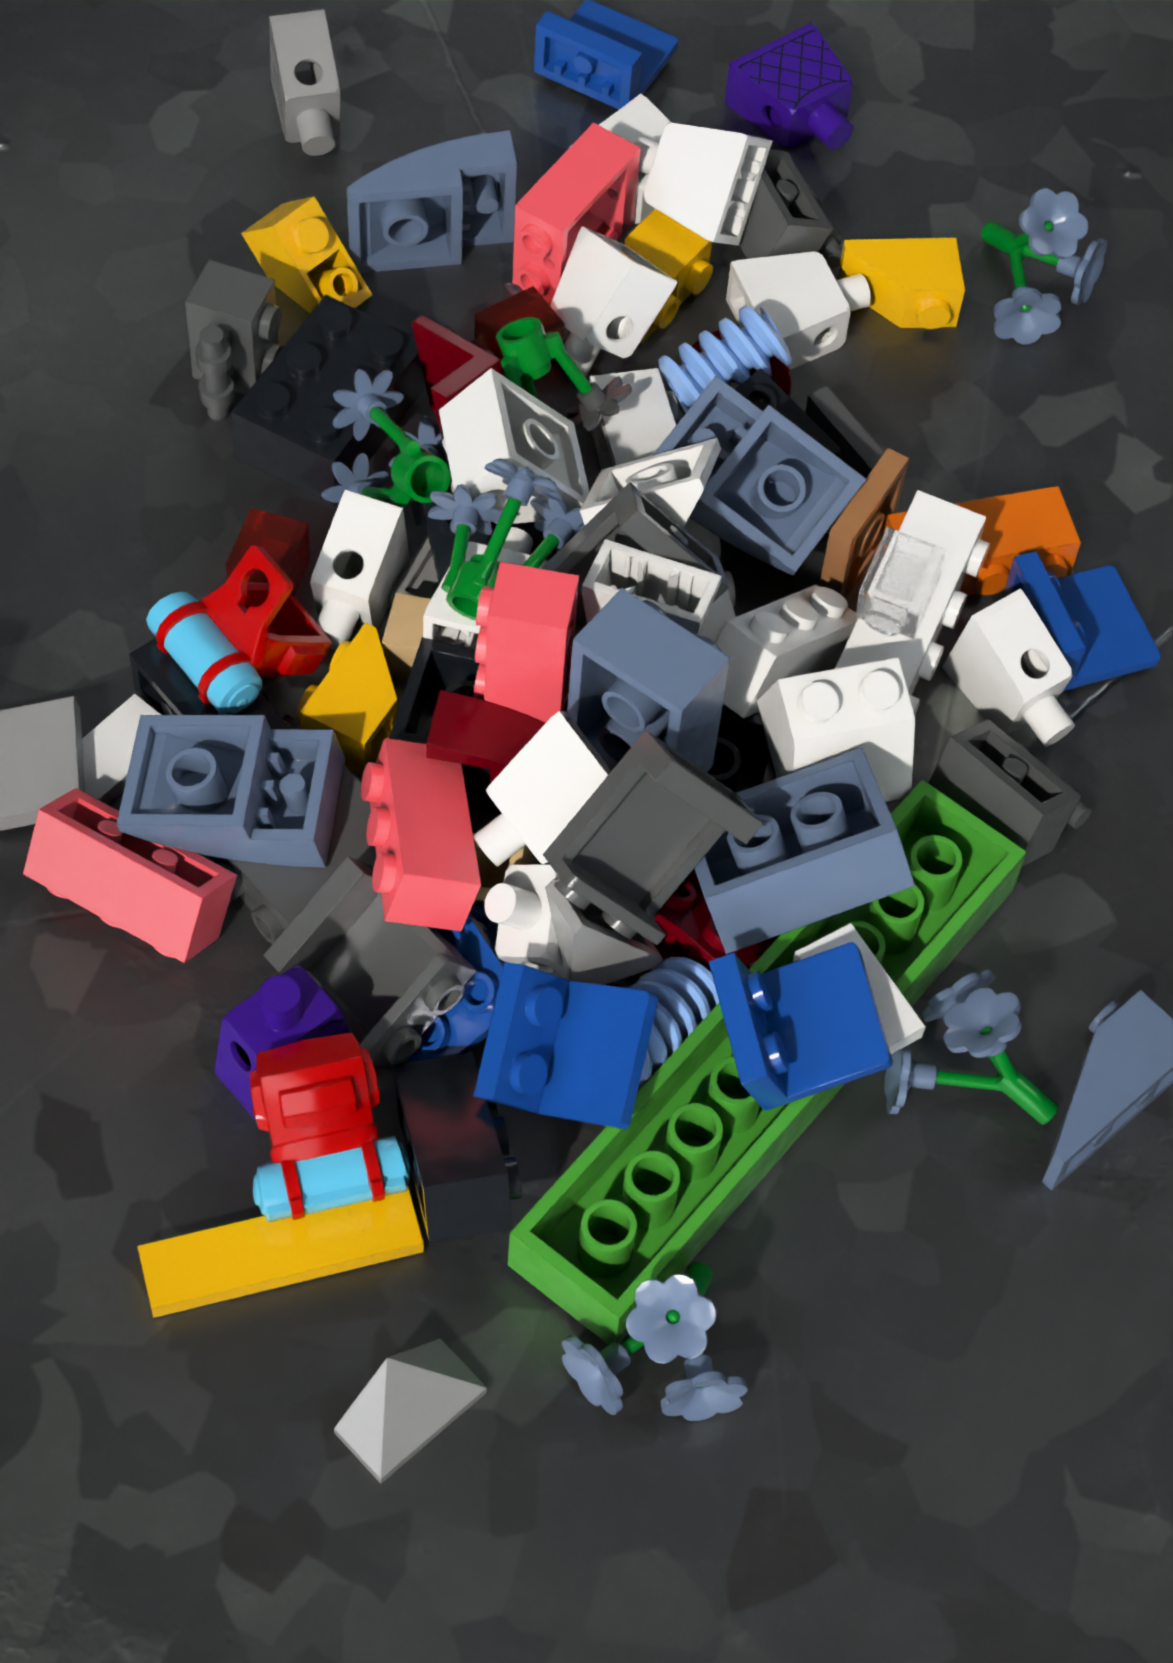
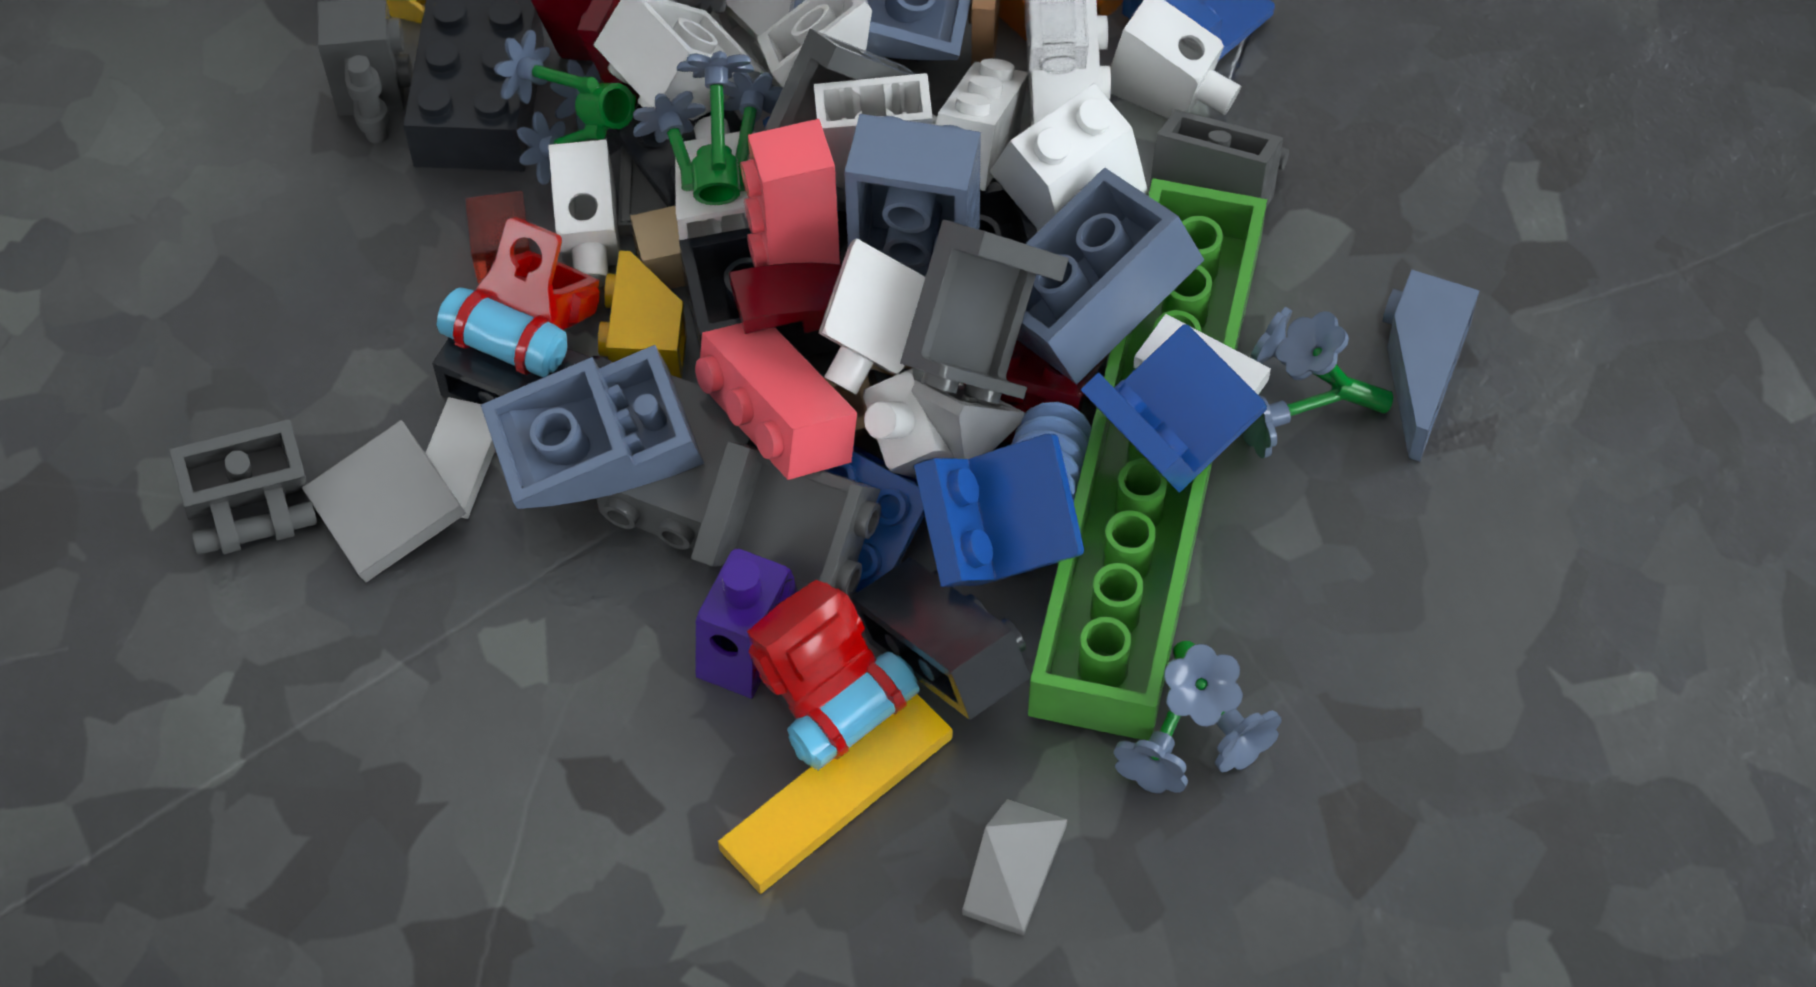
camera: 20 degrees left, 0 degrees up
coral brick [23,788,237,963] -> none

